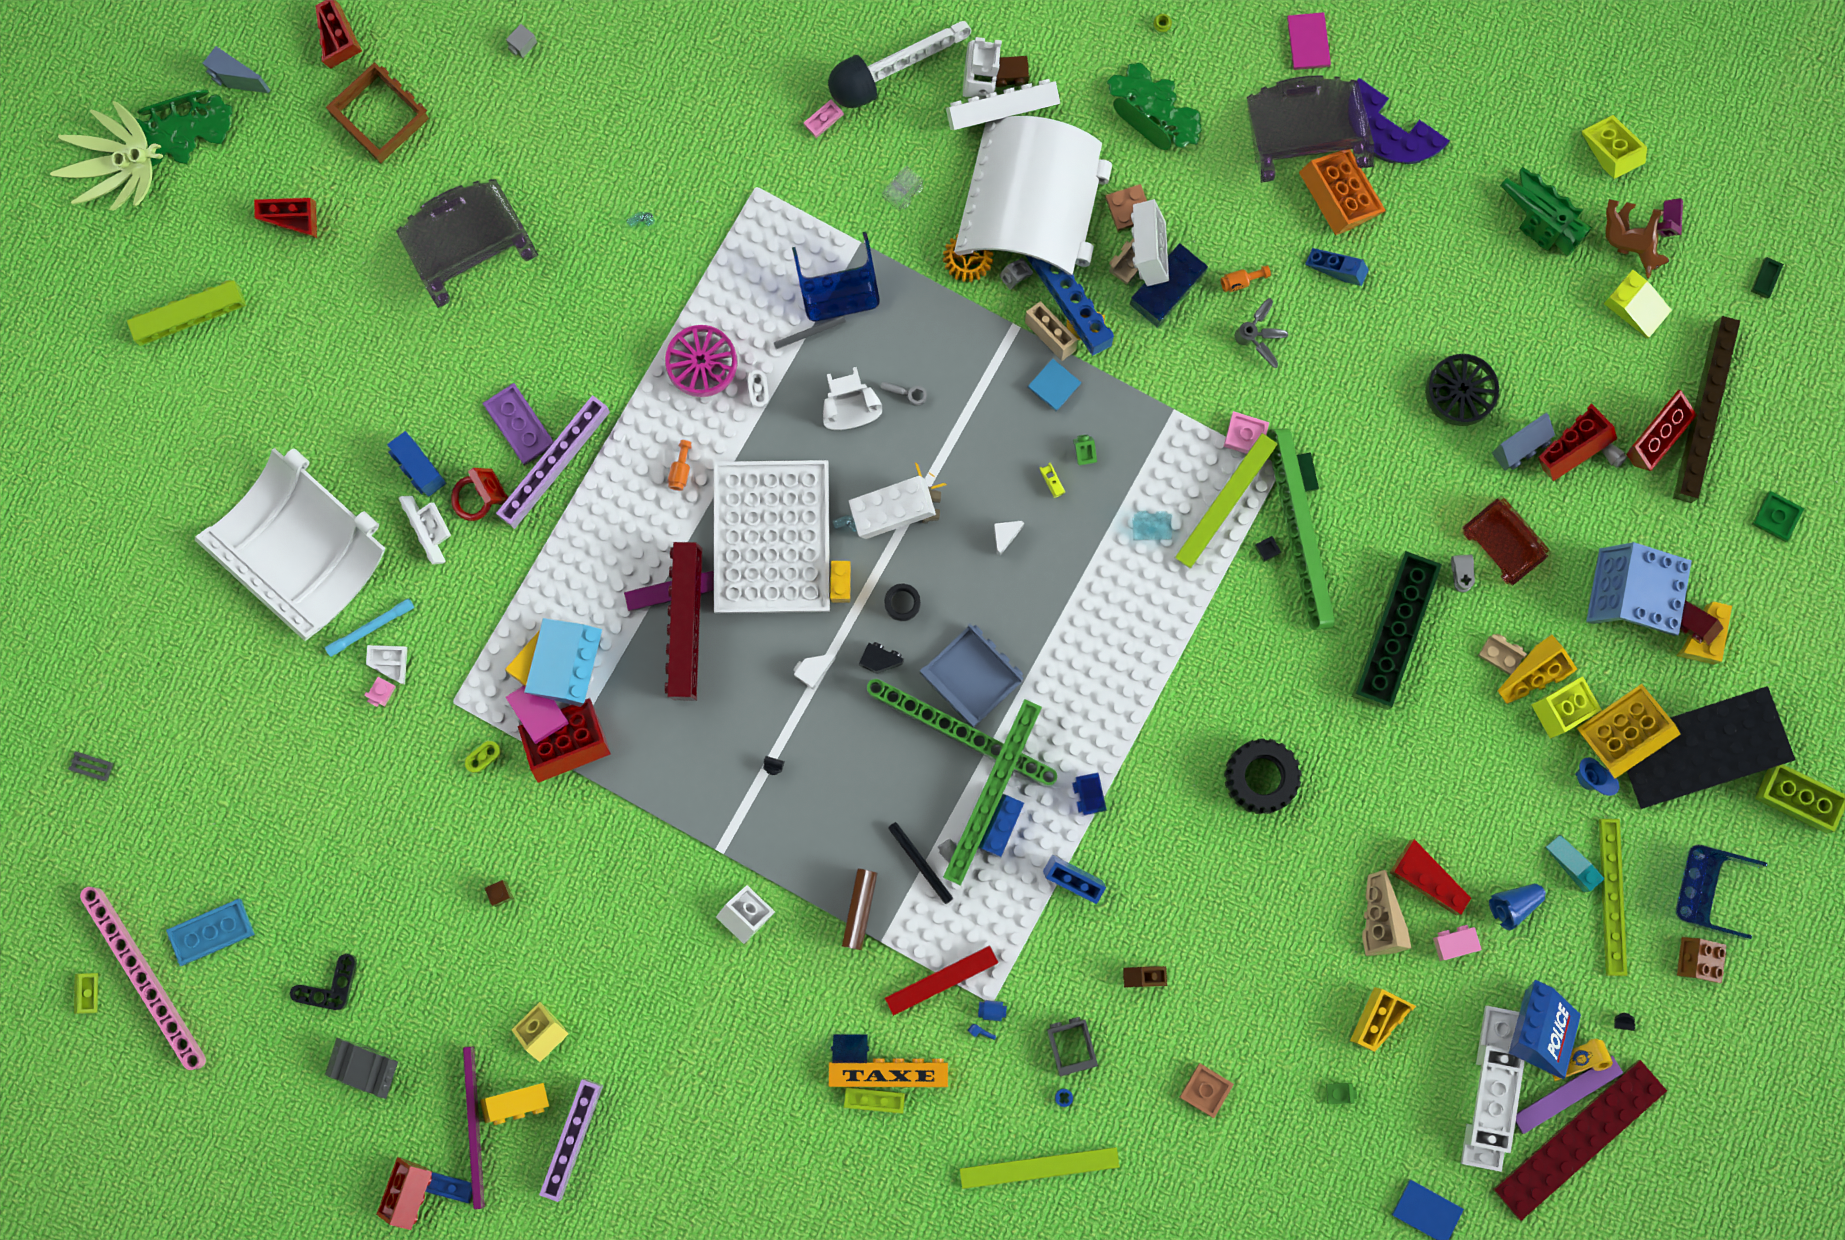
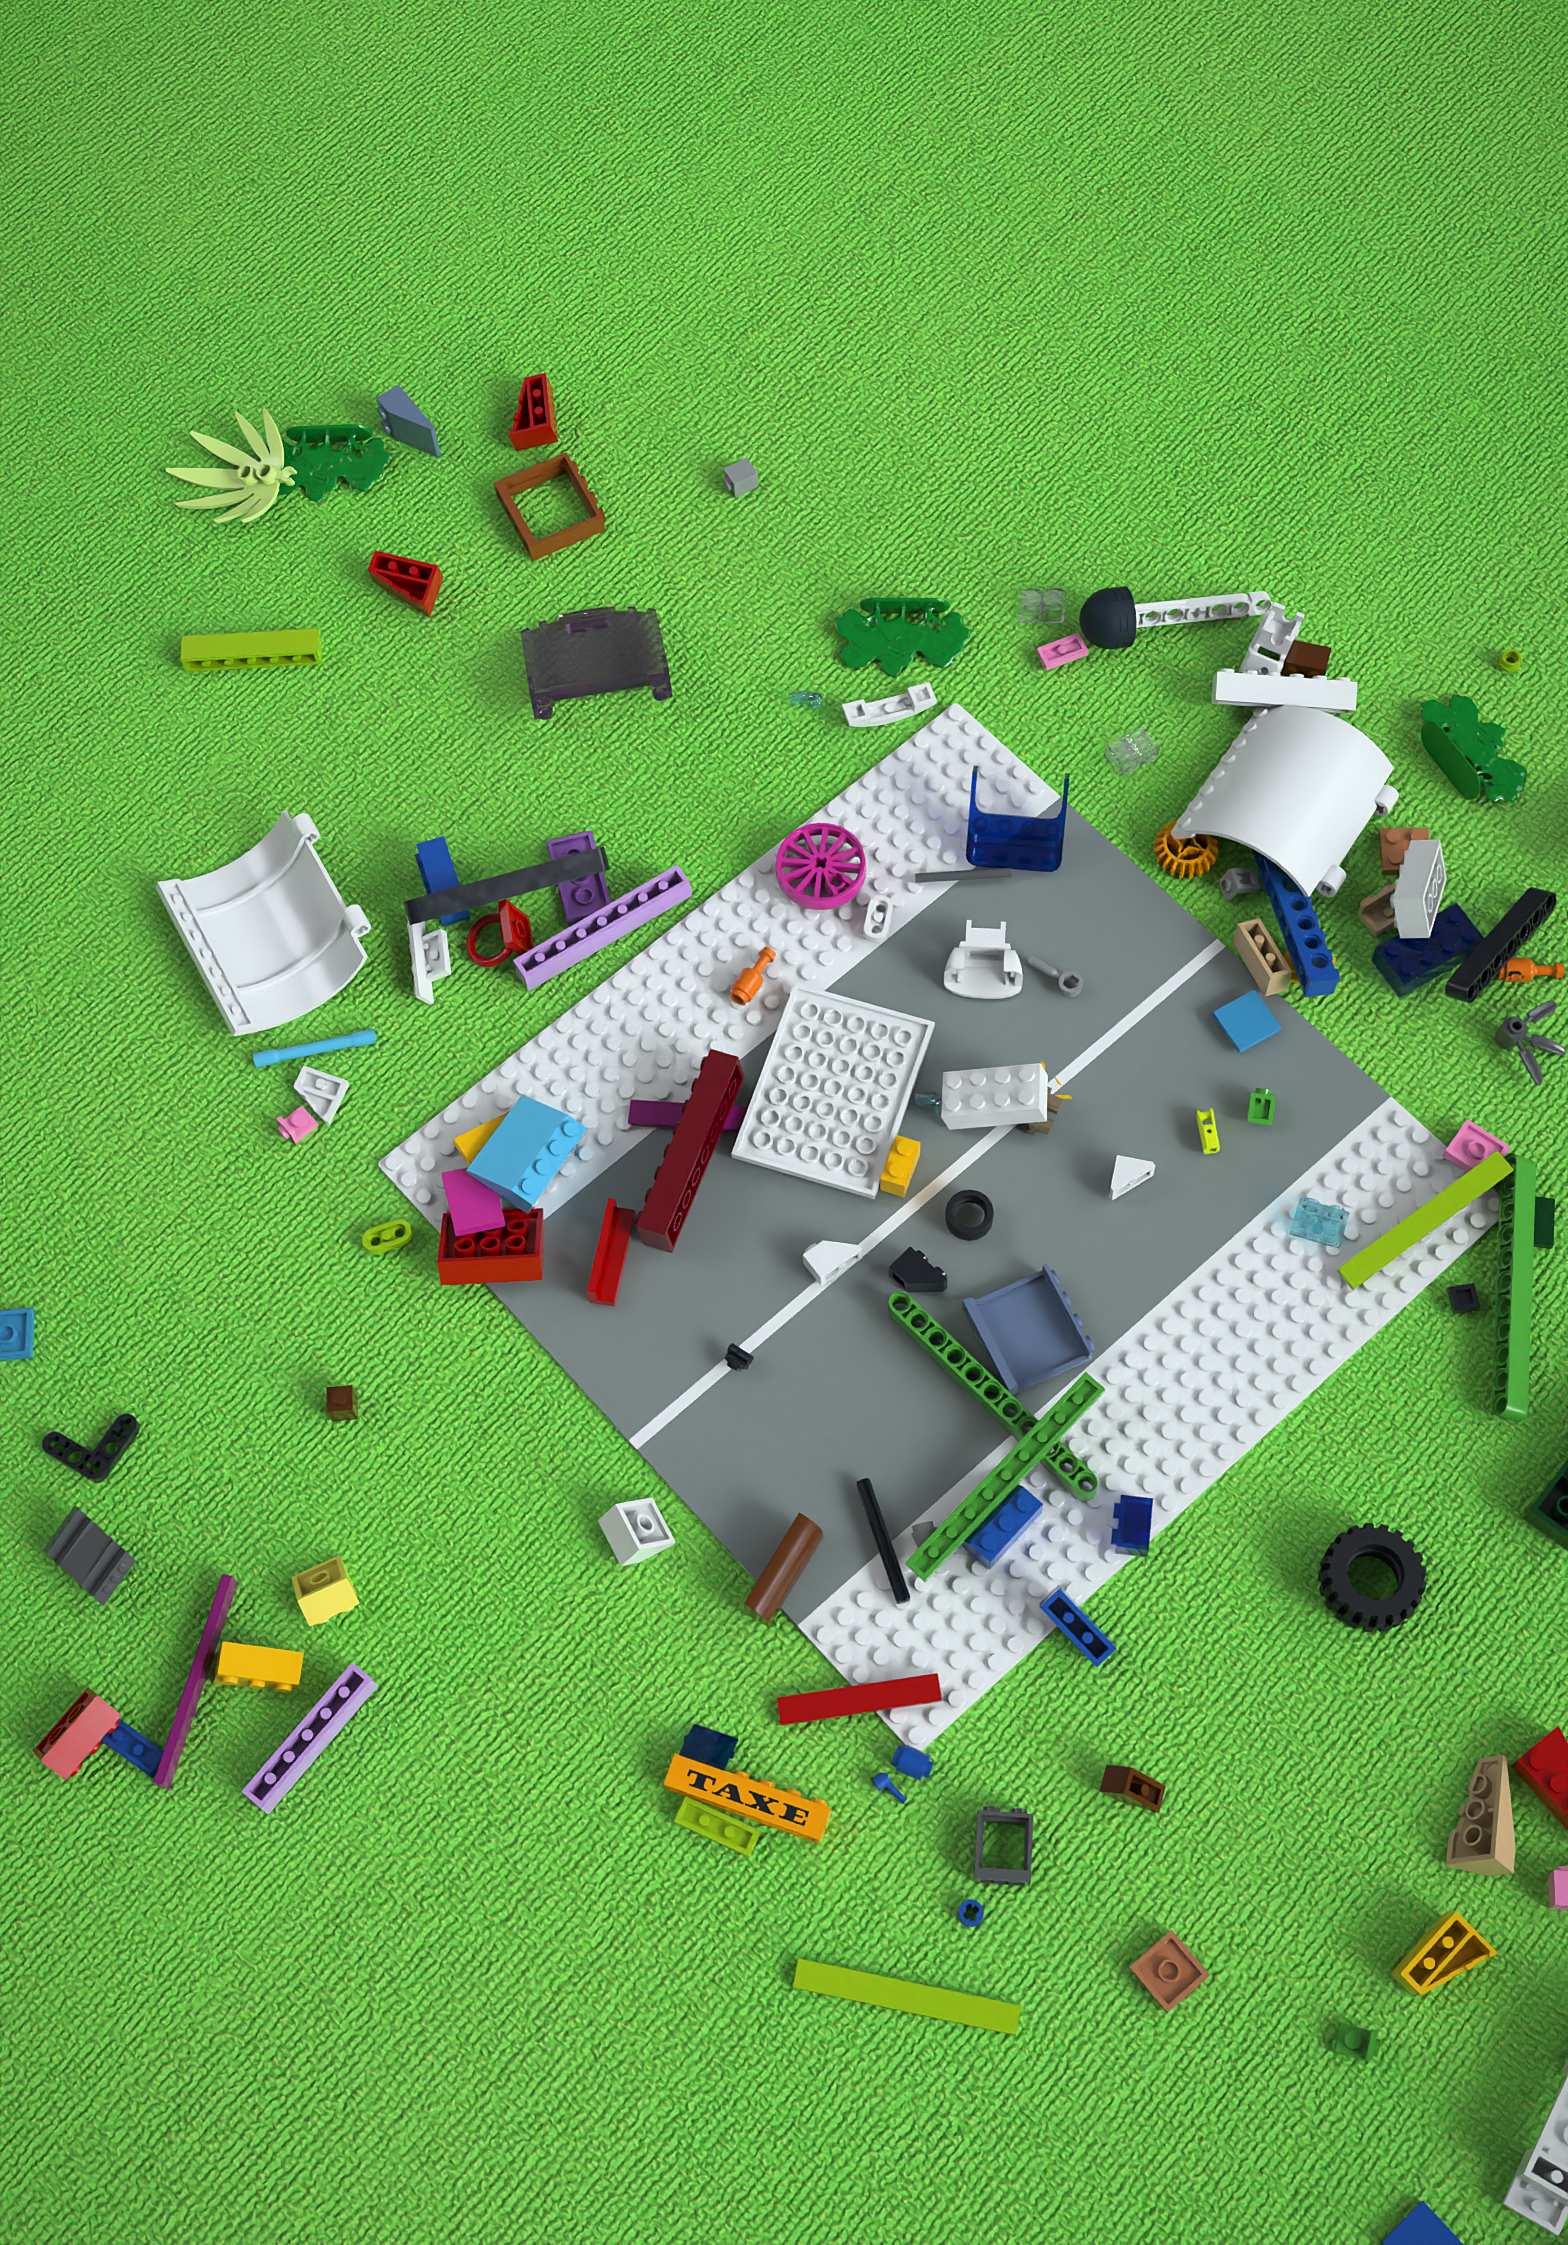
camera: 25 degrees right, 15 degrees down
none -> black beam [403,846,610,925]
none -> red fence [587,1198,636,1307]
none -> green plant [835,598,972,678]
none -> white slope [842,682,937,727]
none -> clear brick [1018,588,1066,624]
none -> black beam [1445,887,1556,1003]

